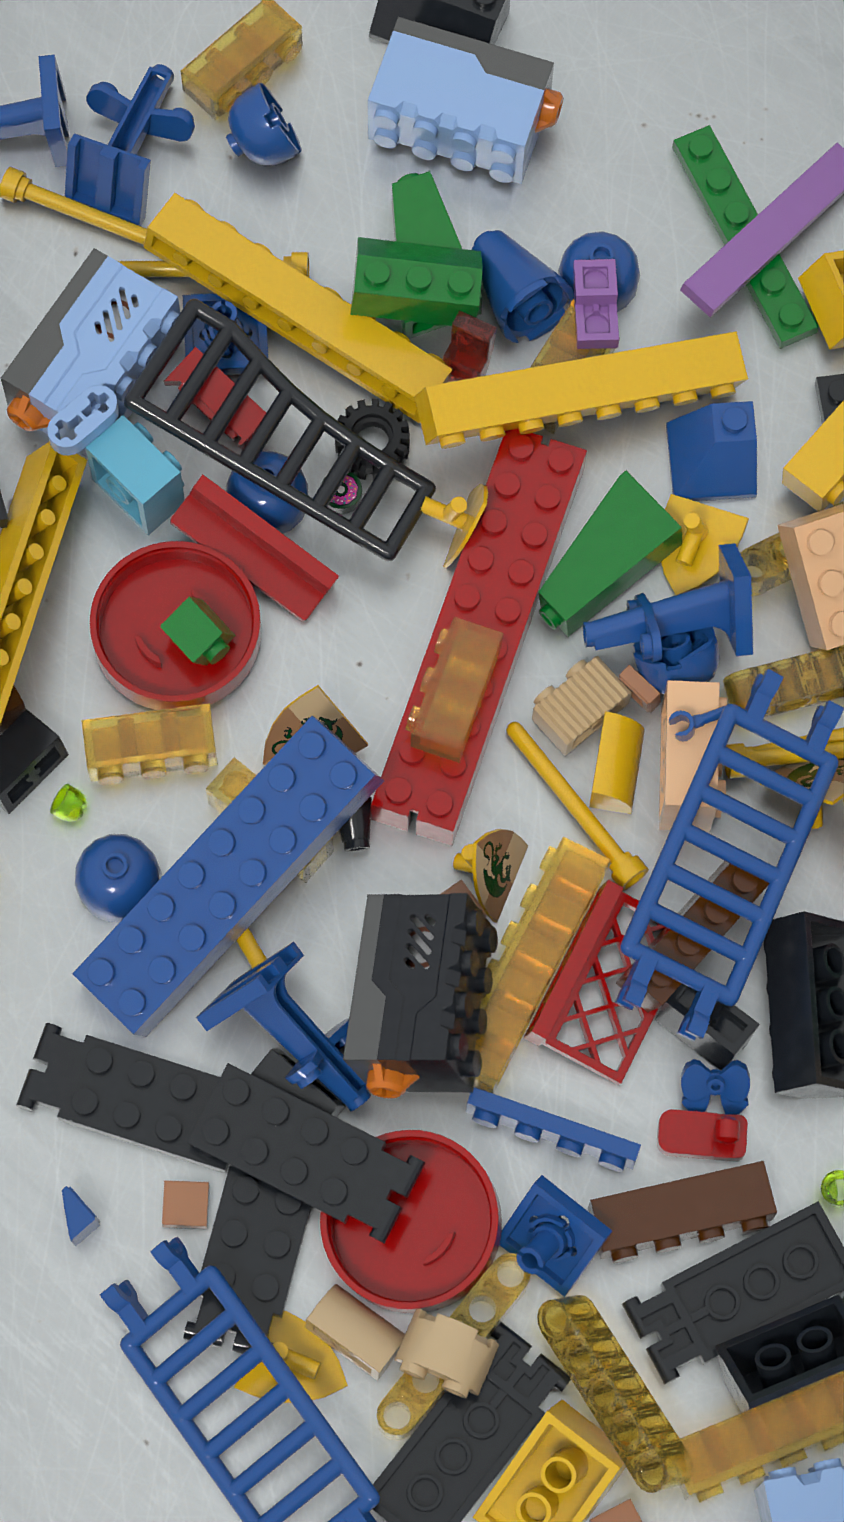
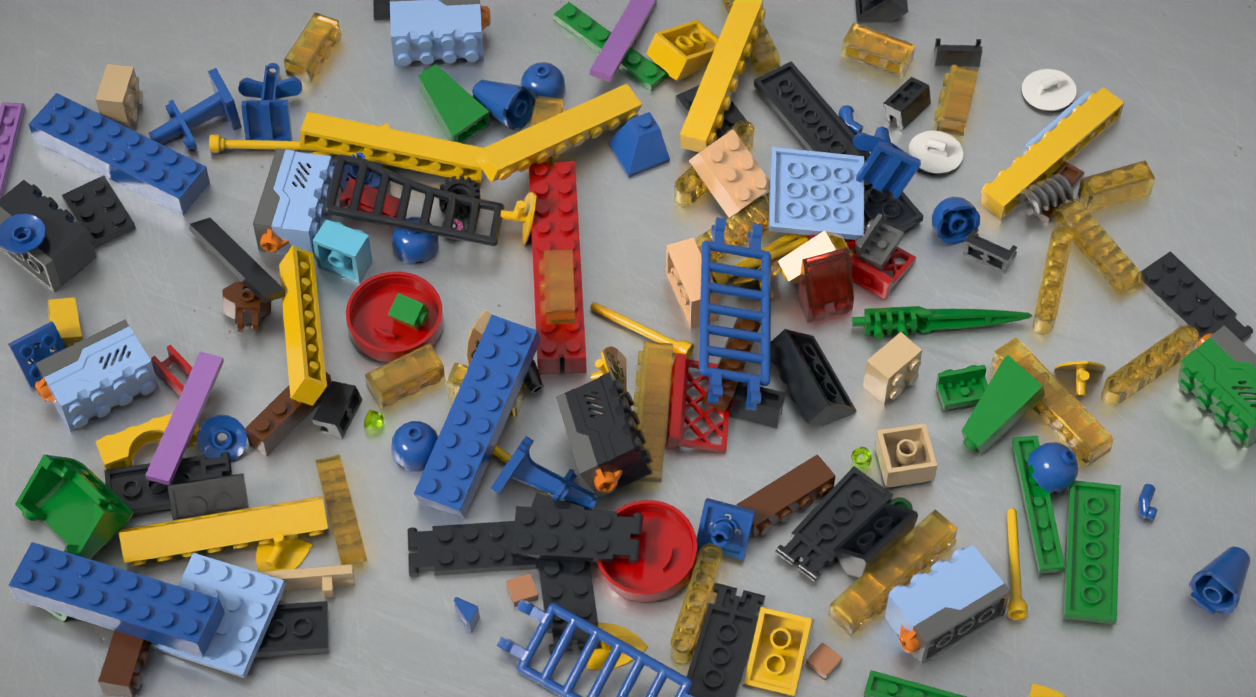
camera: 20 degrees left, 15 degrees down
light blue beam [47,385,119,456] -> none
red panel [170,474,339,621] -> none
blue cylinder [226,83,302,167] -> none
tan brick [305,1284,405,1381] -> none
green slope [350,237,482,327] -> none
tan cylinder [395,1309,499,1398] -> none
clear red slope [443,310,497,381] -> none
blue plate [466,1087,641,1172] -> none
tan brick [532,656,631,756] -> none
clear yellow beam [537,1295,693,1493] -> none
green slope [538,470,682,637] -> none
medium lavender slope [573,259,619,349] -> none
blue piece [583,543,753,663] -> none
yellow brick [589,711,645,814] -> none
nougat tile [619,665,661,713] -> none
blue cylinder [633,627,720,695] -> none
red piece [657,1109,748,1162] -> none
yellow shield [661,494,749,595] -> none
blue hand [669,706,725,742] -> none
blue piece [681,1059,750,1115] -> none

